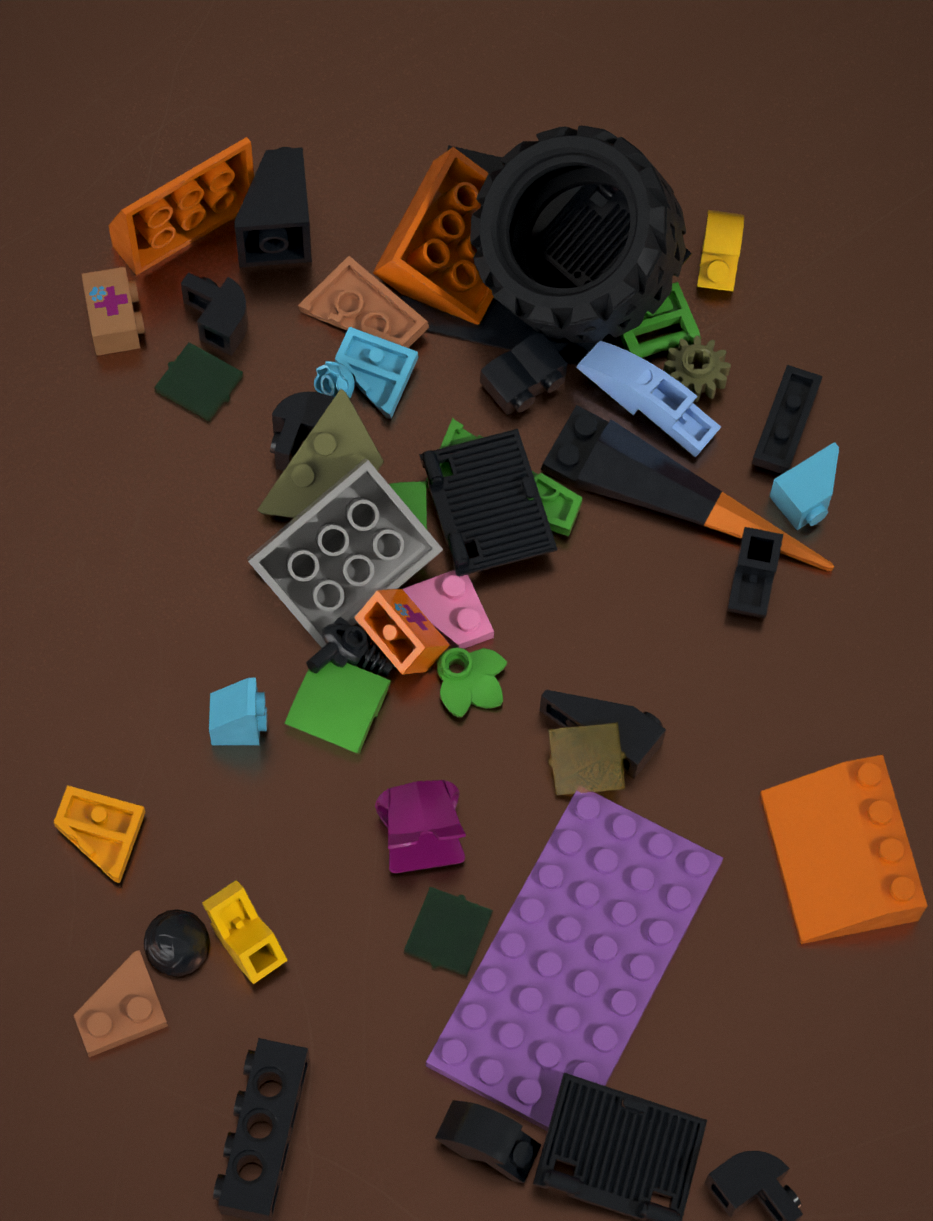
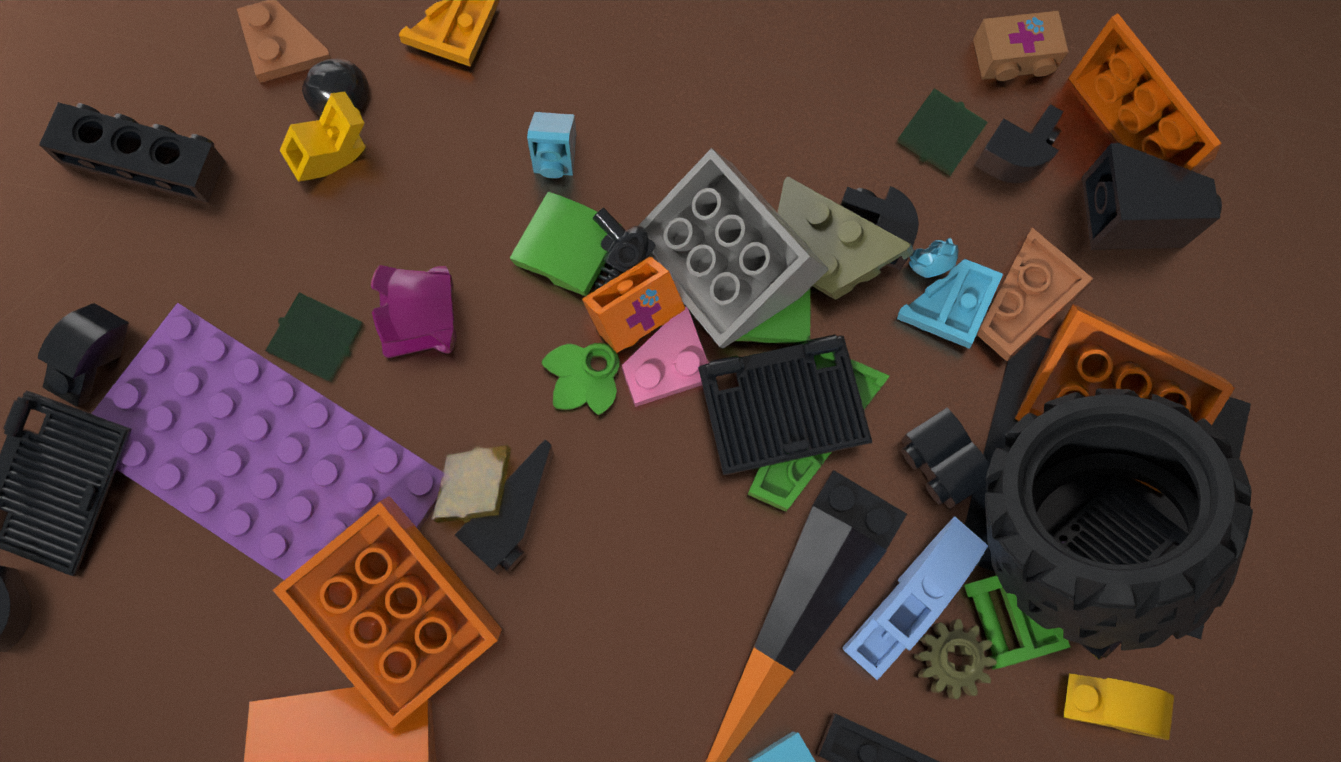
camera: 90 degrees right, 10 degrees up
black brick [727,527,783,618] -> none
none -> orange slope [273,496,502,729]

